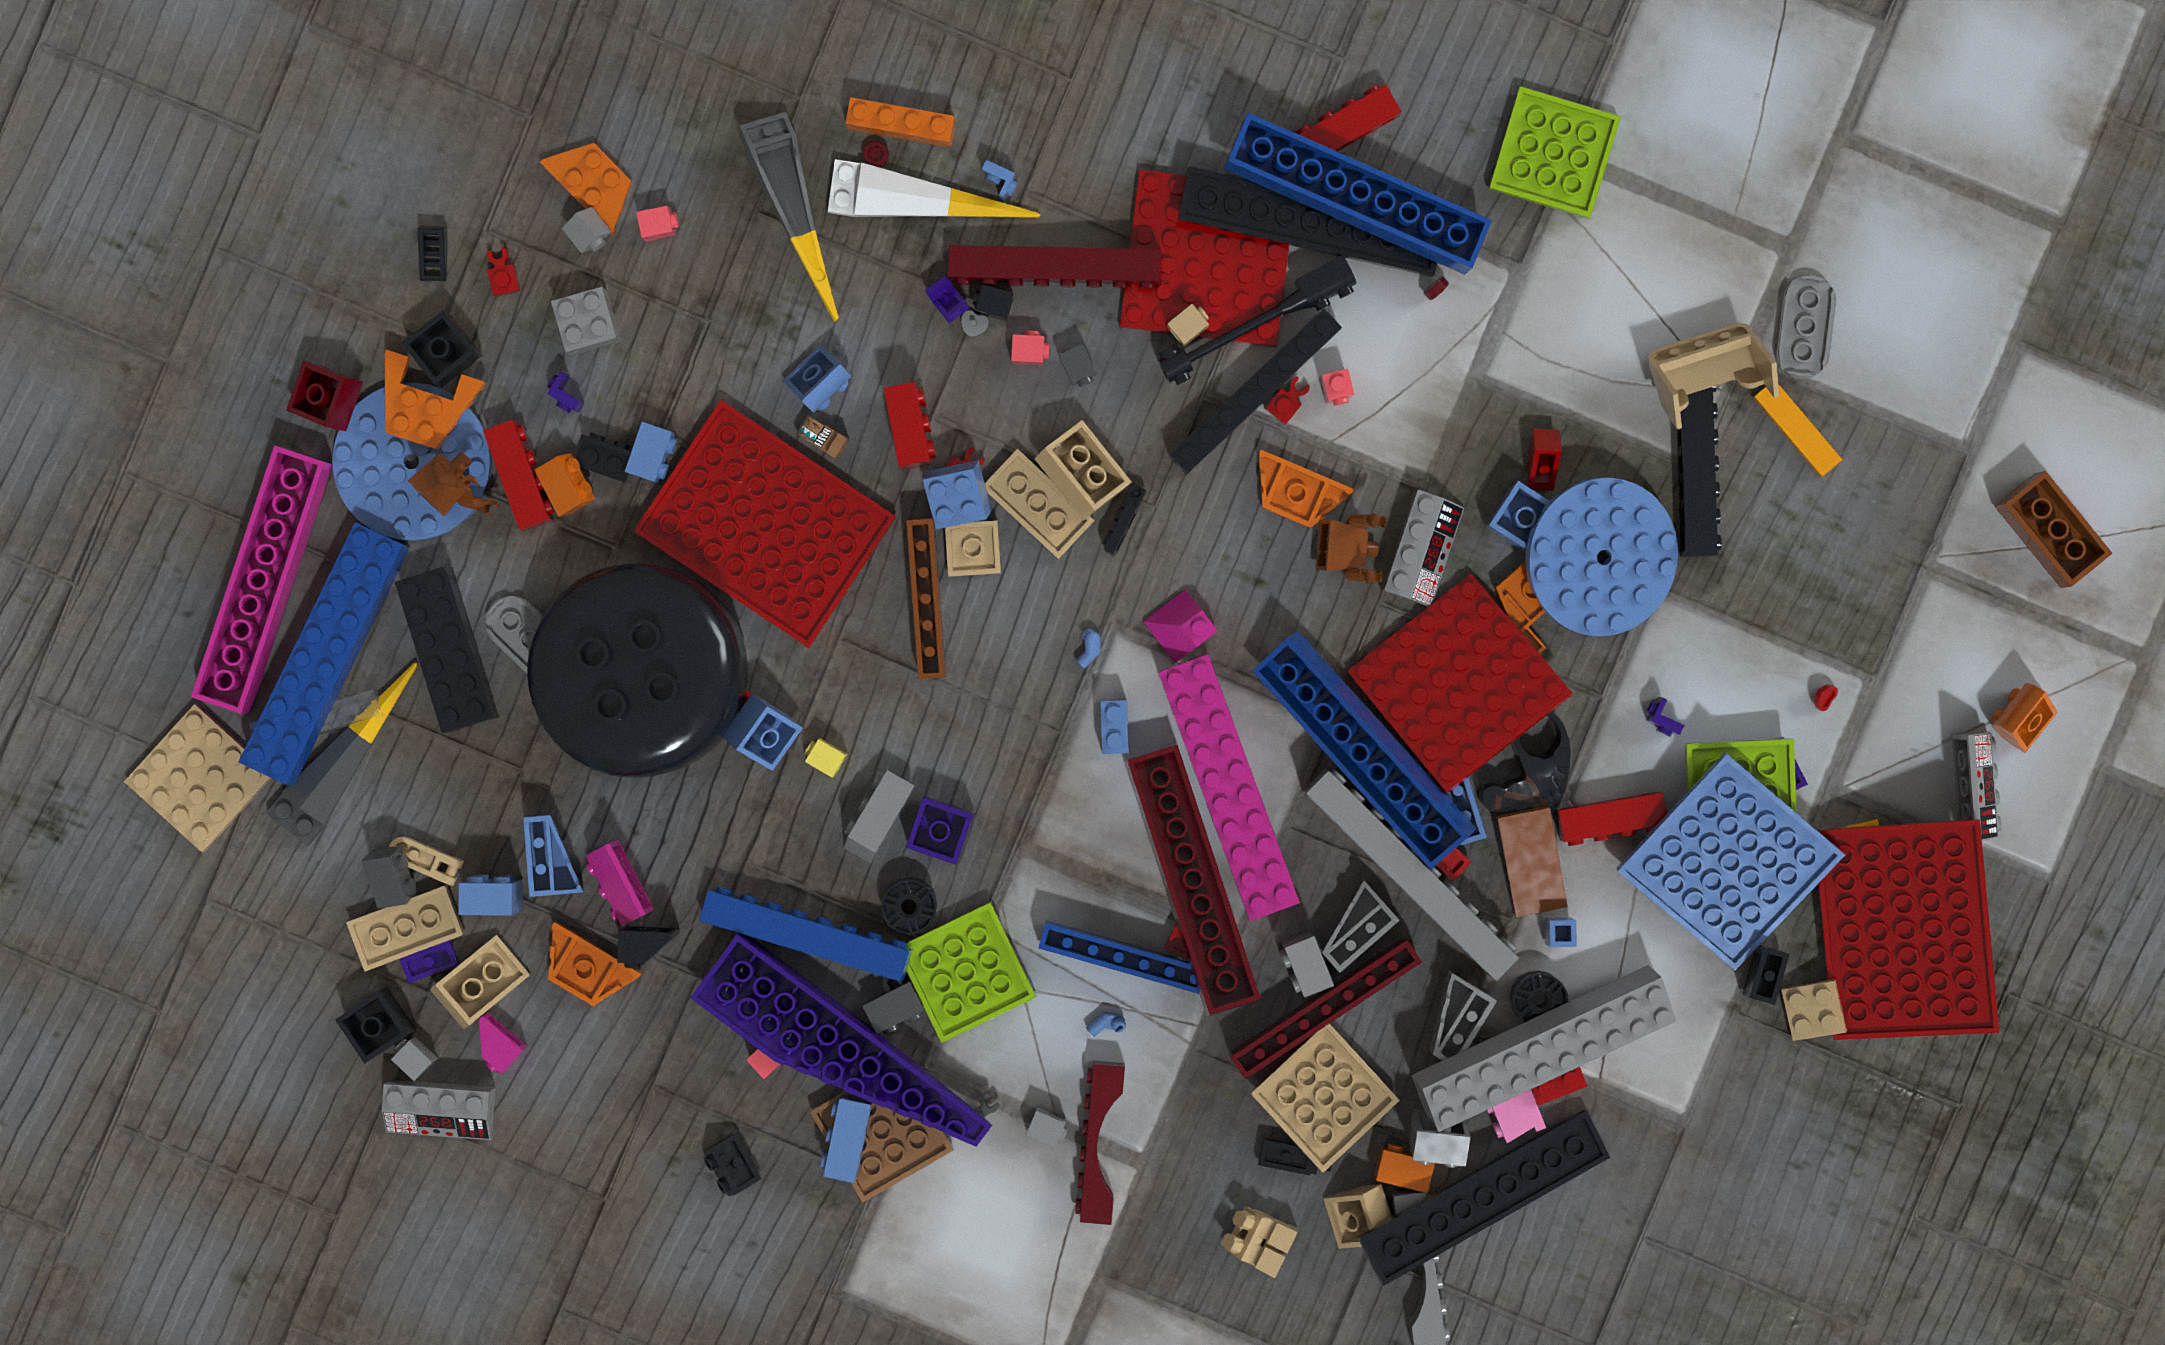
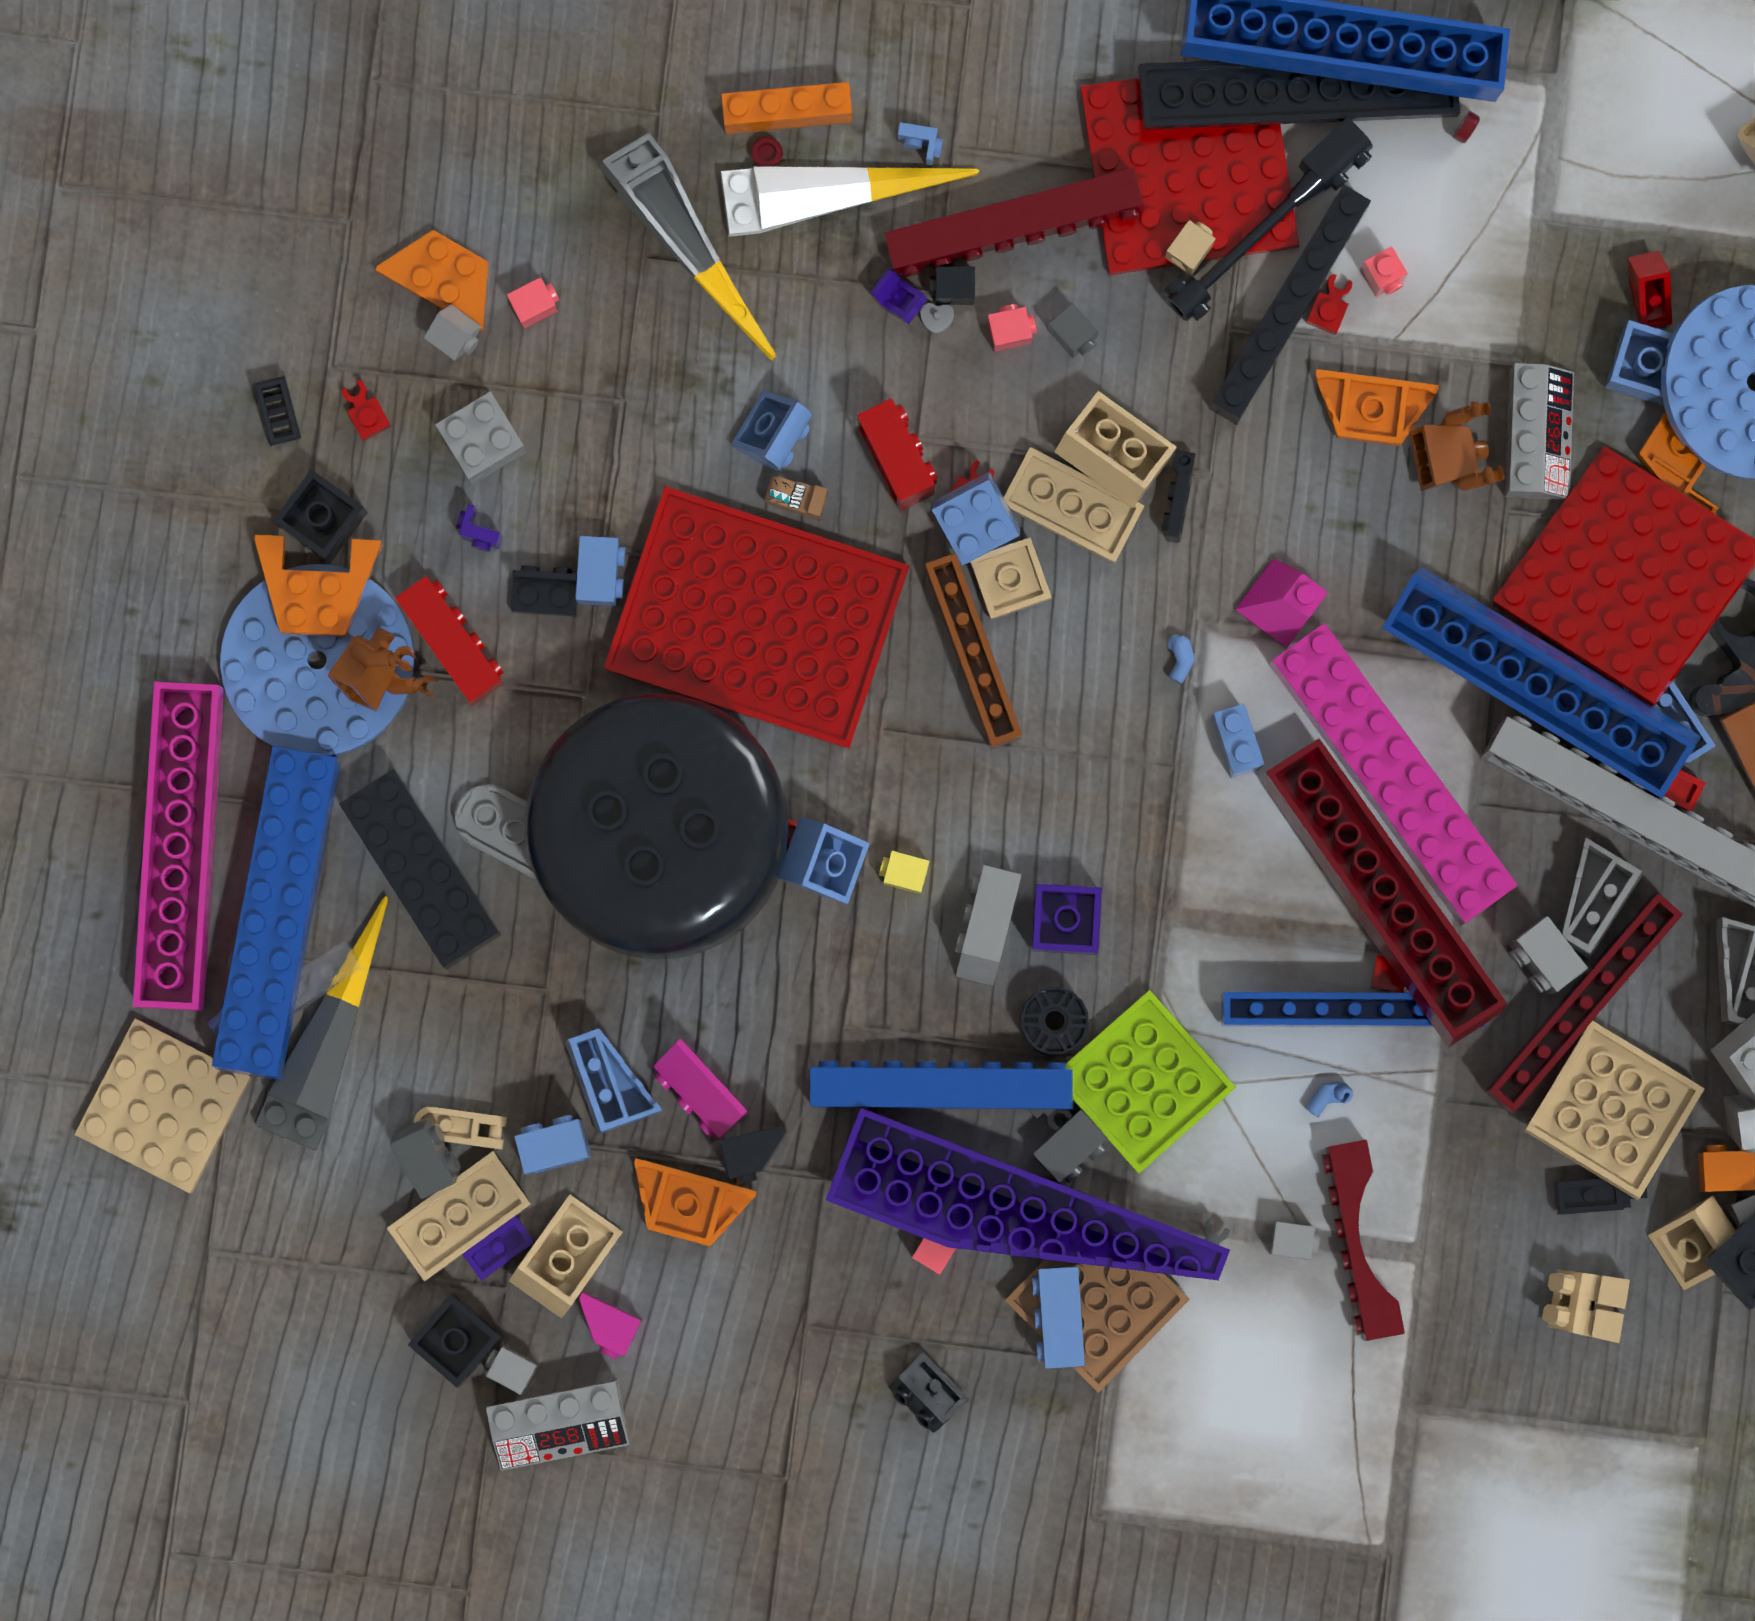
camera: 15 degrees left, 5 degrees down
dark red brick [286,361,363,432] -> none
orange brick [534,453,596,517] -> none

